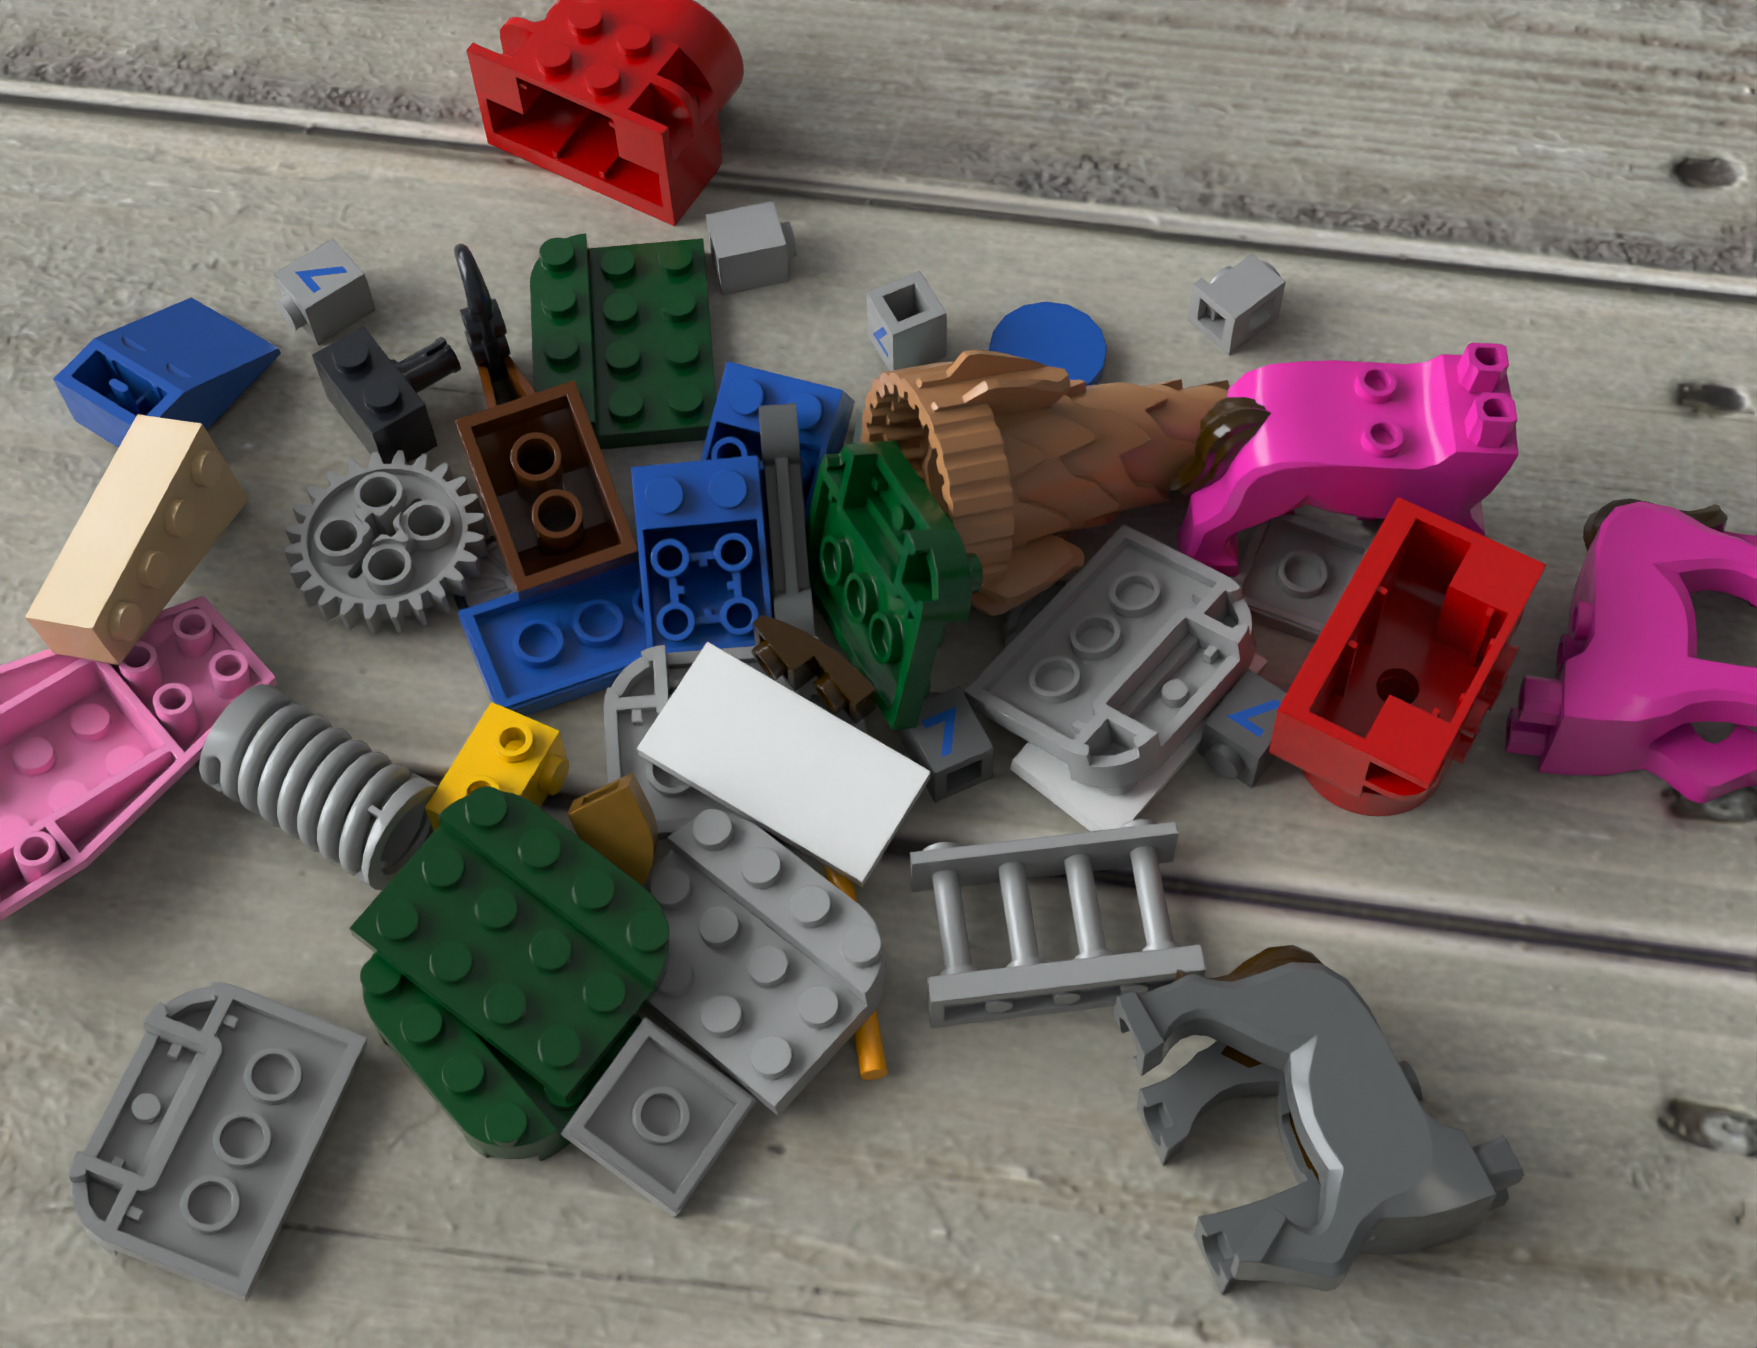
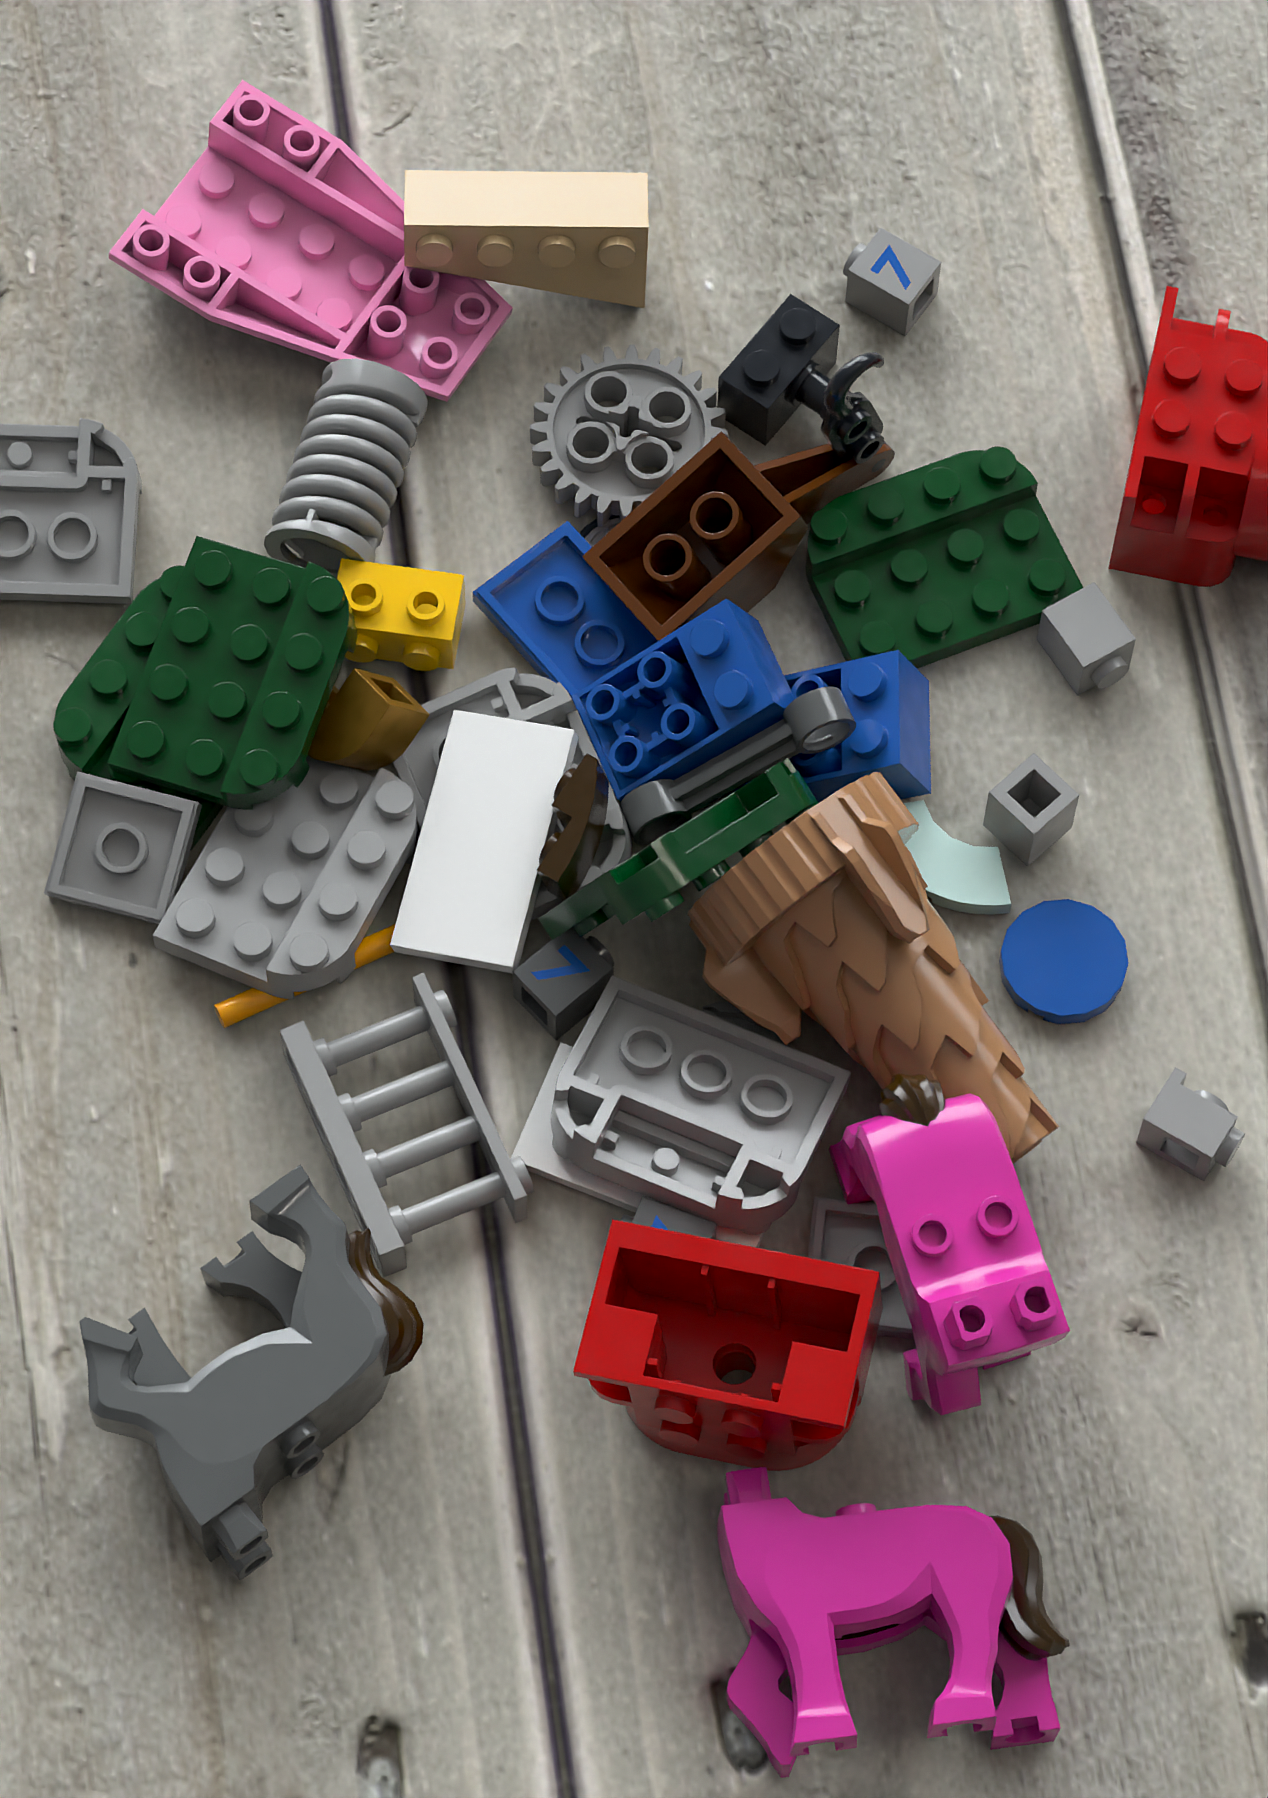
camera: 70 degrees right, 5 degrees up
blue slope [53,297,281,448] -> none

